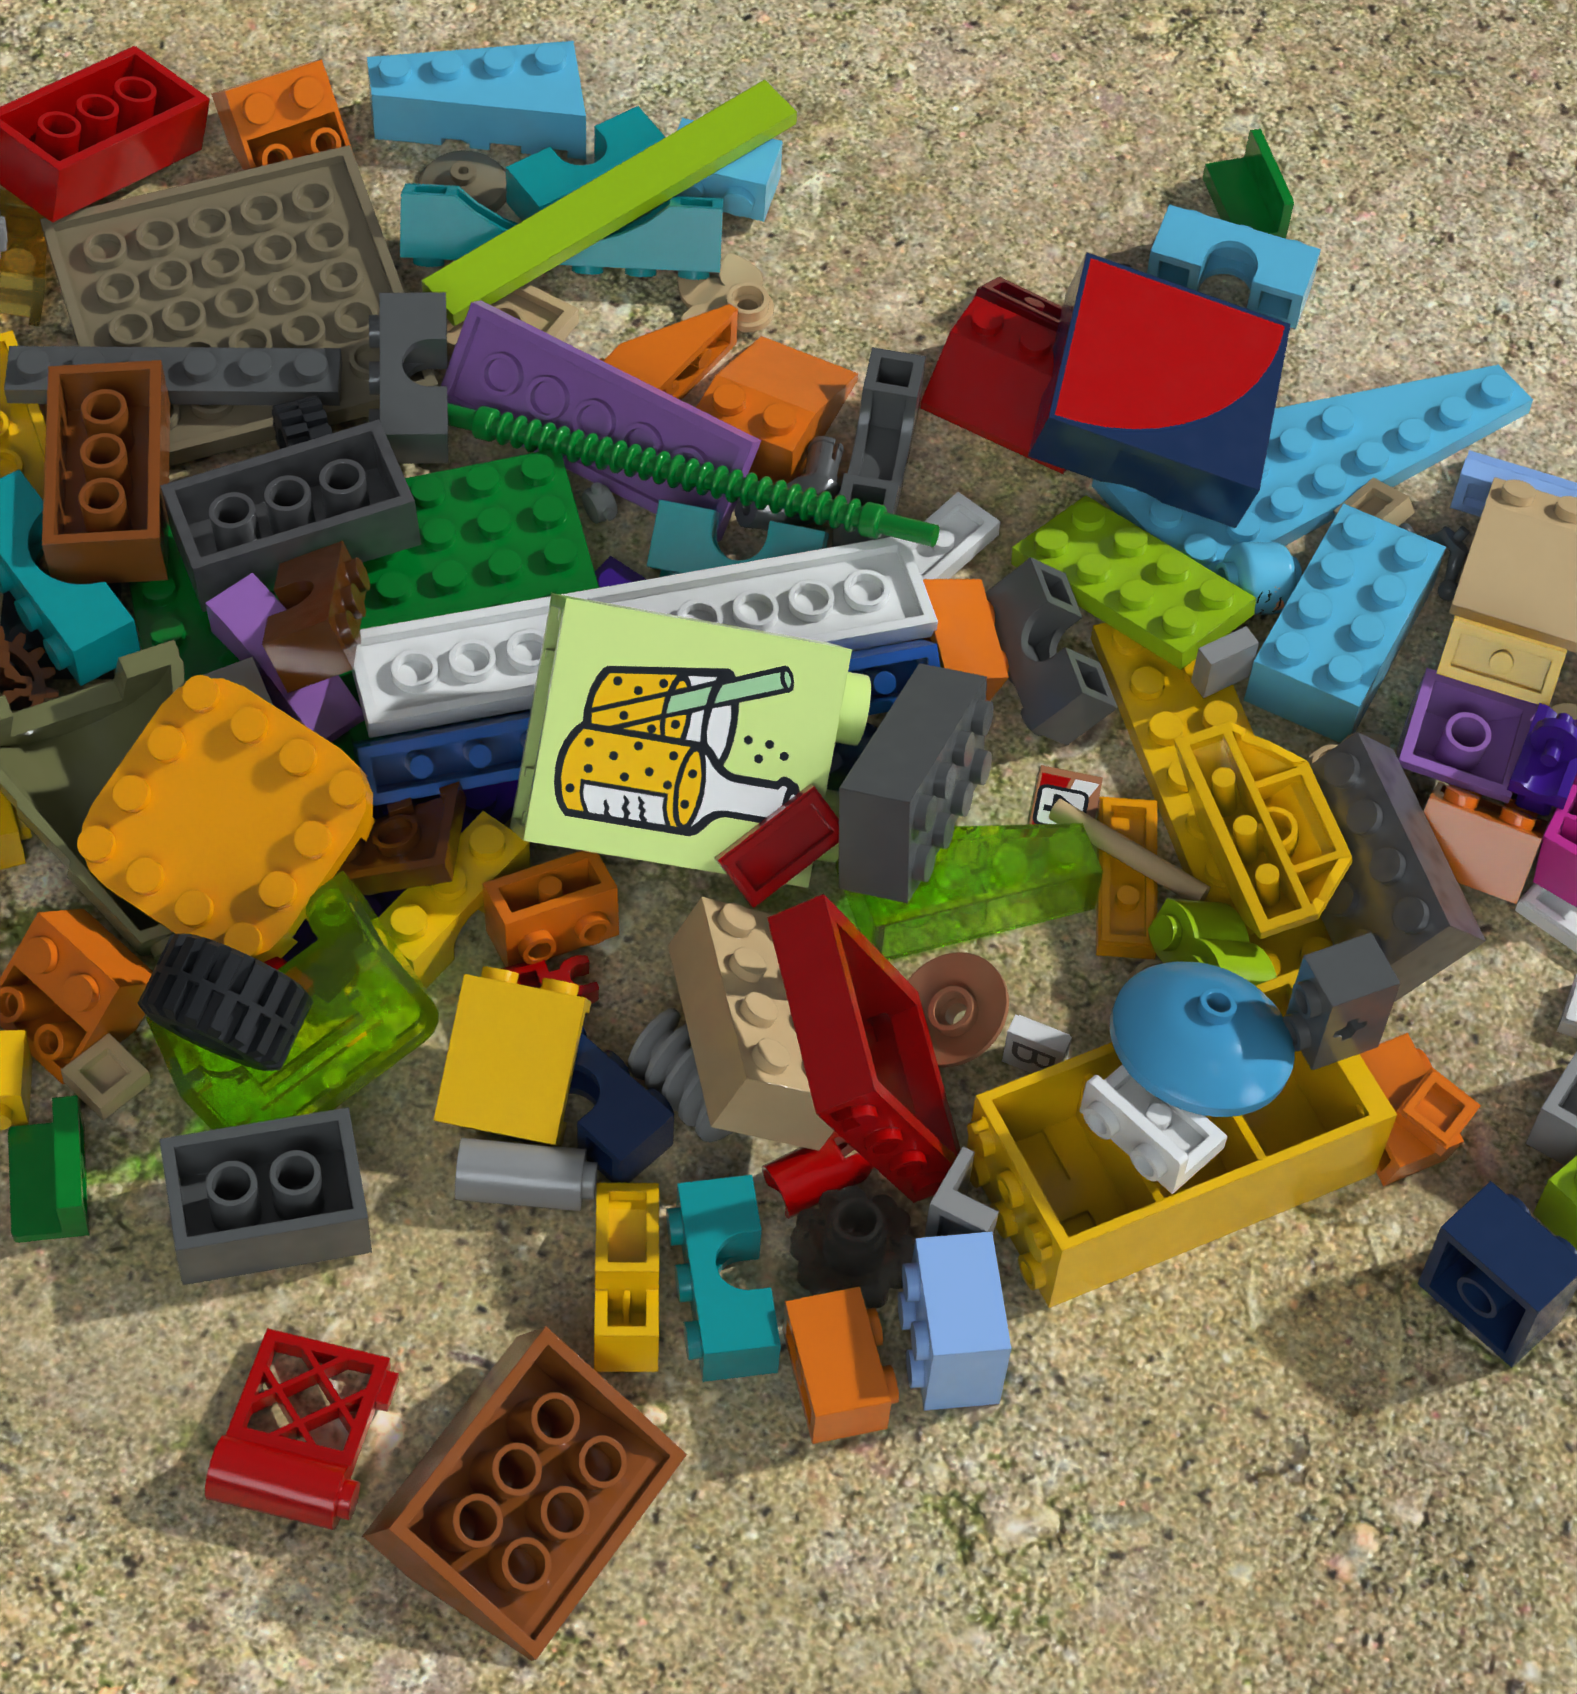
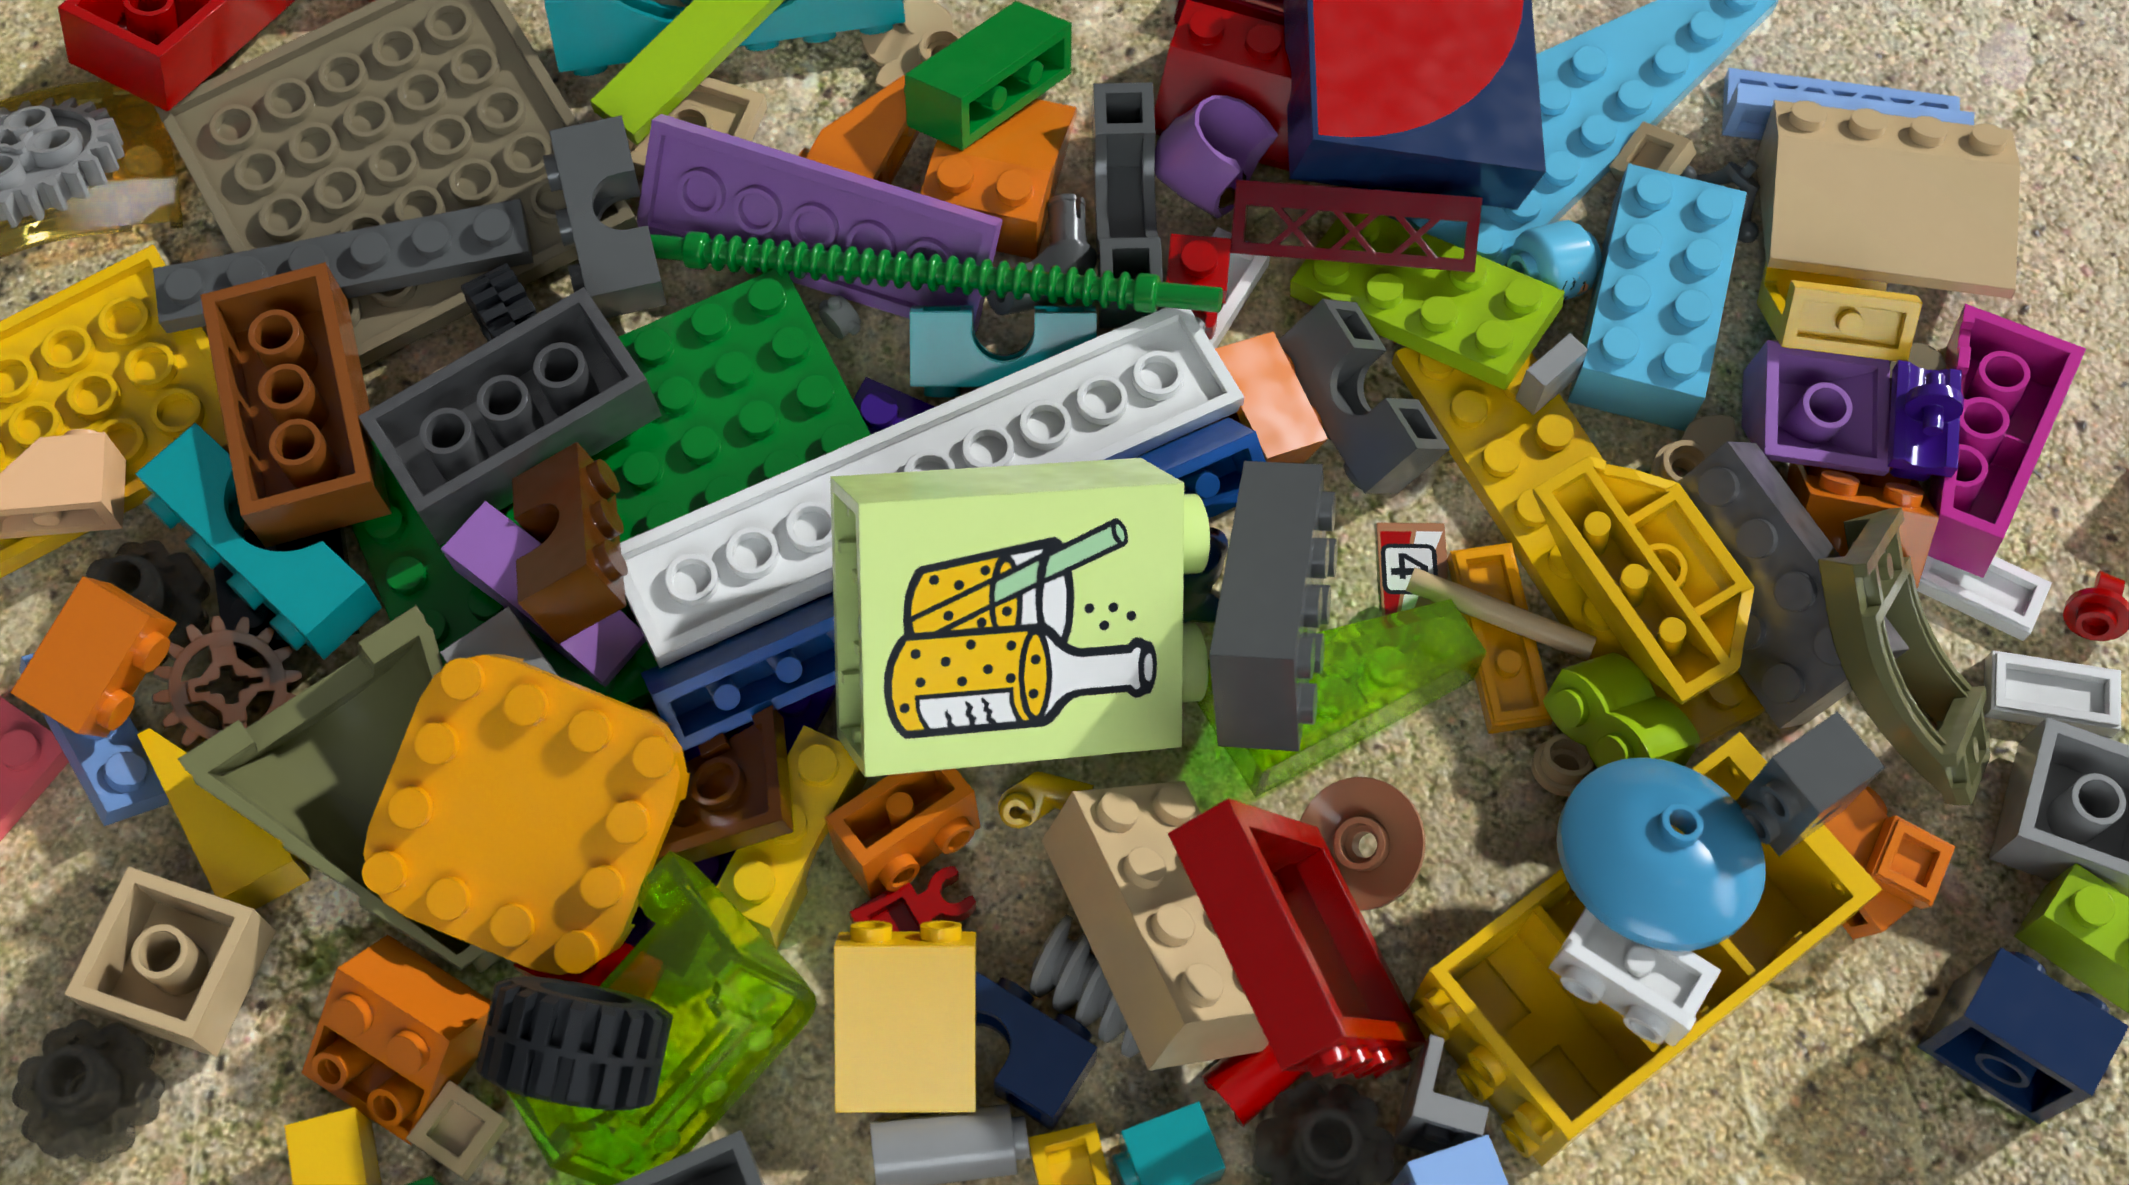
camera: 10 degrees left, 10 degrees up
red tile [715,784,839,908] -> none
white tile [1002,1014,1072,1073] -> none
none -> green brick [904,1,1072,150]
none -> yellow arm [998,772,1094,829]
none -> medium lavender piece [1155,95,1278,219]
none -> red plate [1166,233,1231,340]
none -> dark red fence [1230,180,1483,272]
none -> olive wedge [1818,507,1990,806]

